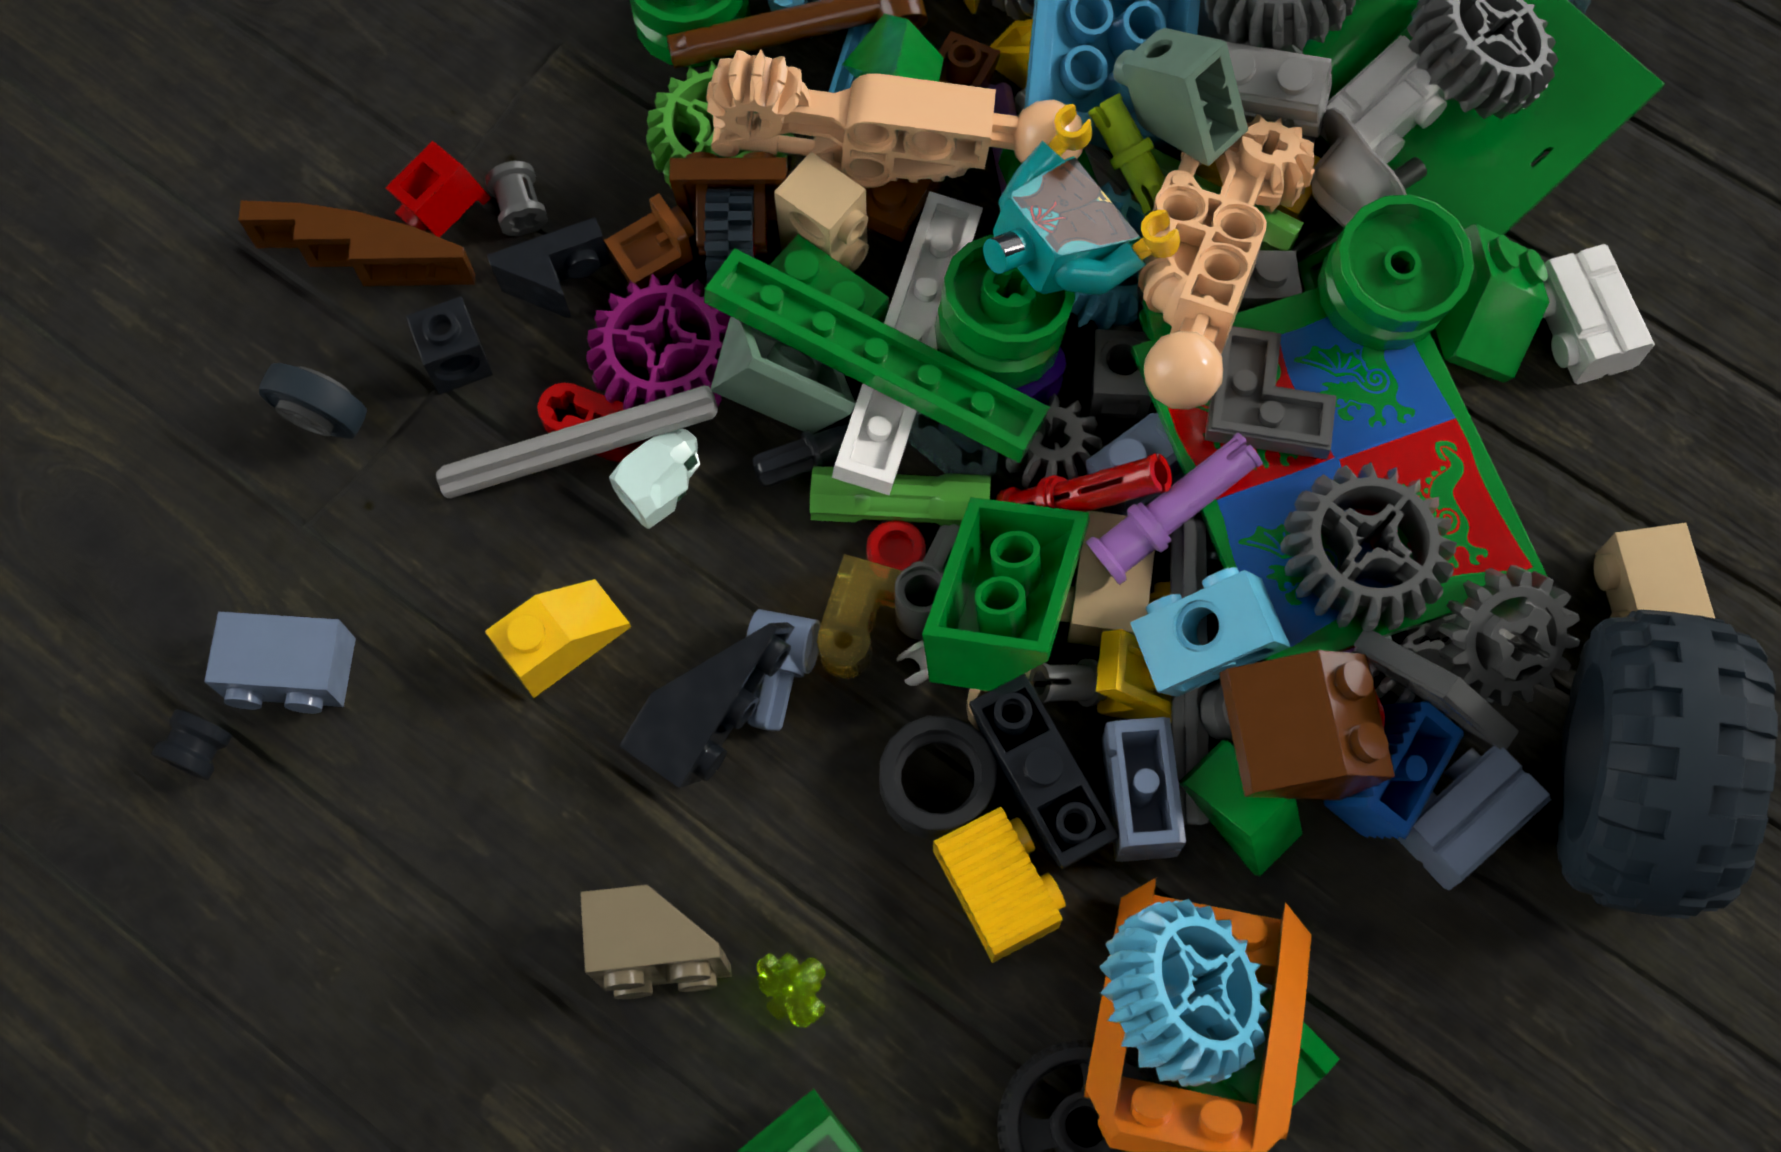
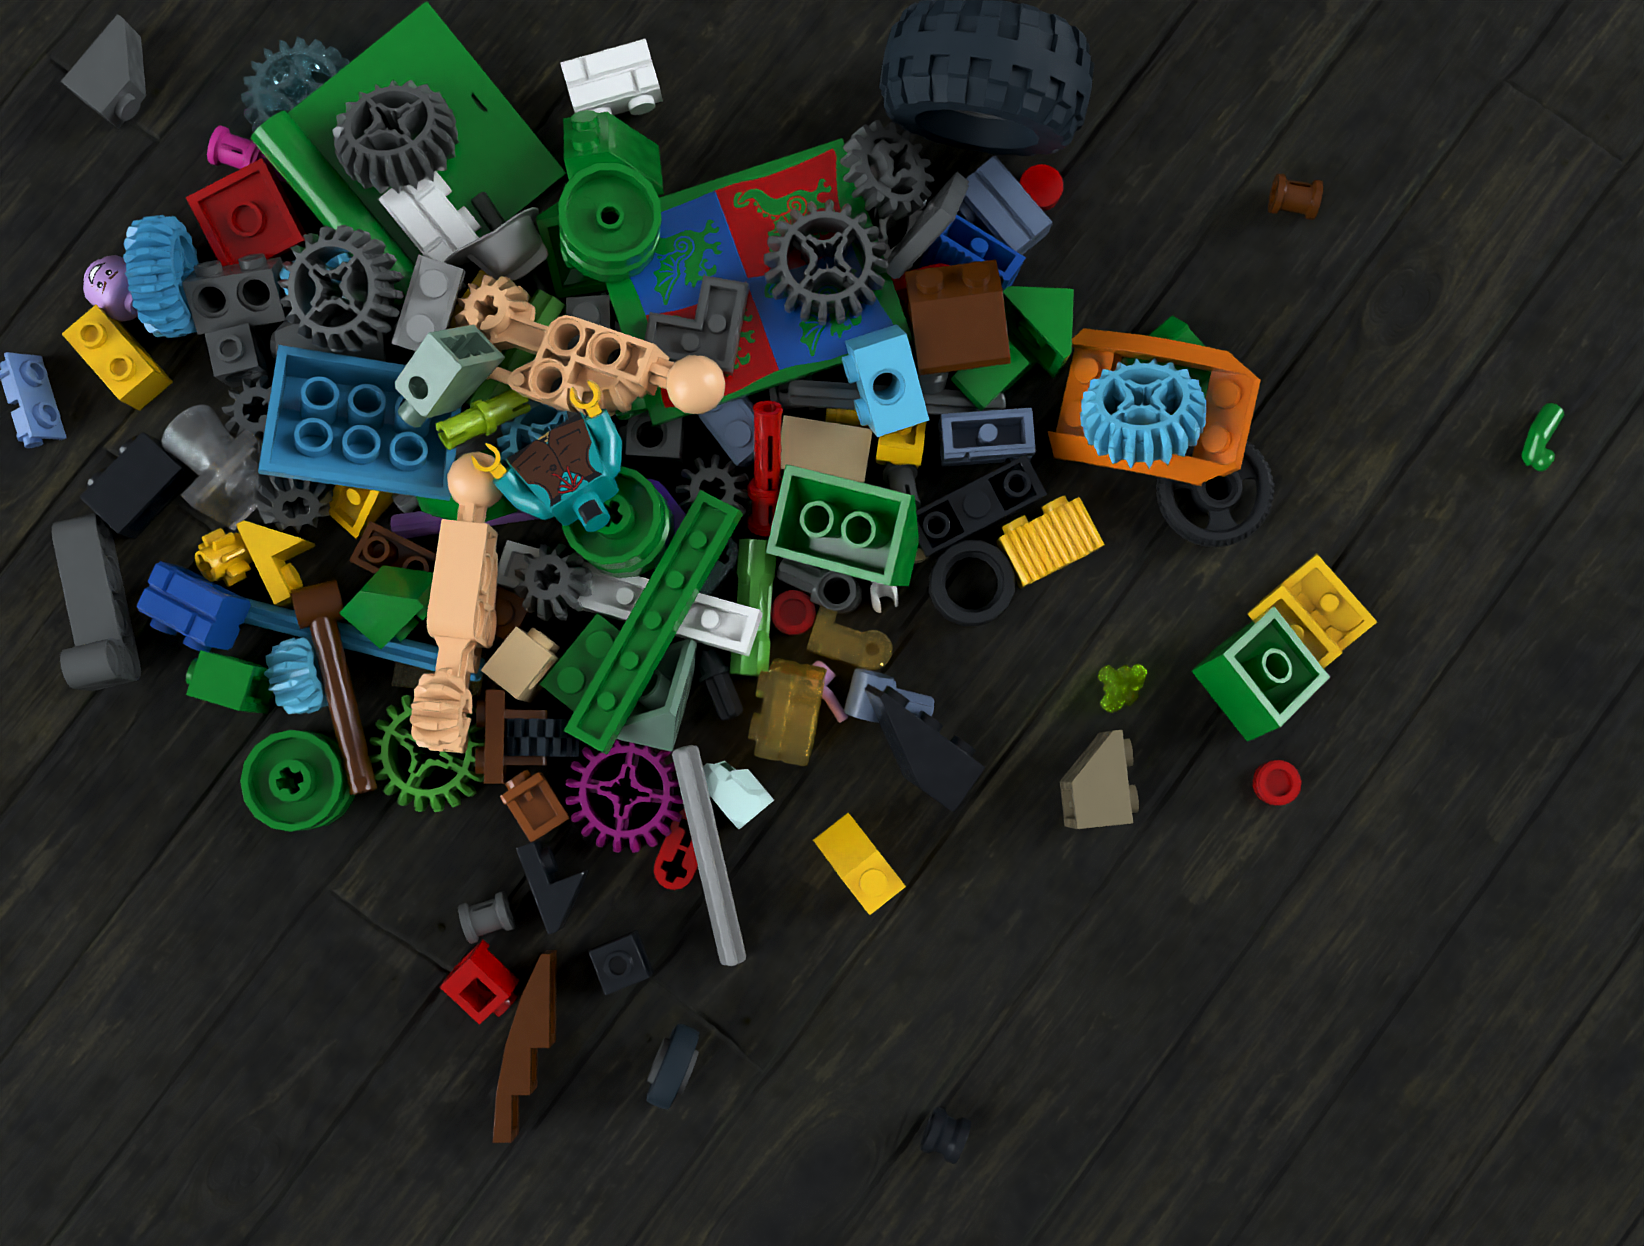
camera: 90 degrees left, 15 degrees up
sand blue brick [204,611,356,714] -> none
medium lavender pin [1085,432,1263,585] -> none
tan brick [1594,523,1715,618] -> none
none -> dark grey gear [513,544,593,621]
none -> clear yellow brick [749,658,827,766]
none -> lavender hand [805,661,848,723]
none -> green slope [1003,286,1074,379]
none -> red tile [1019,164,1063,211]

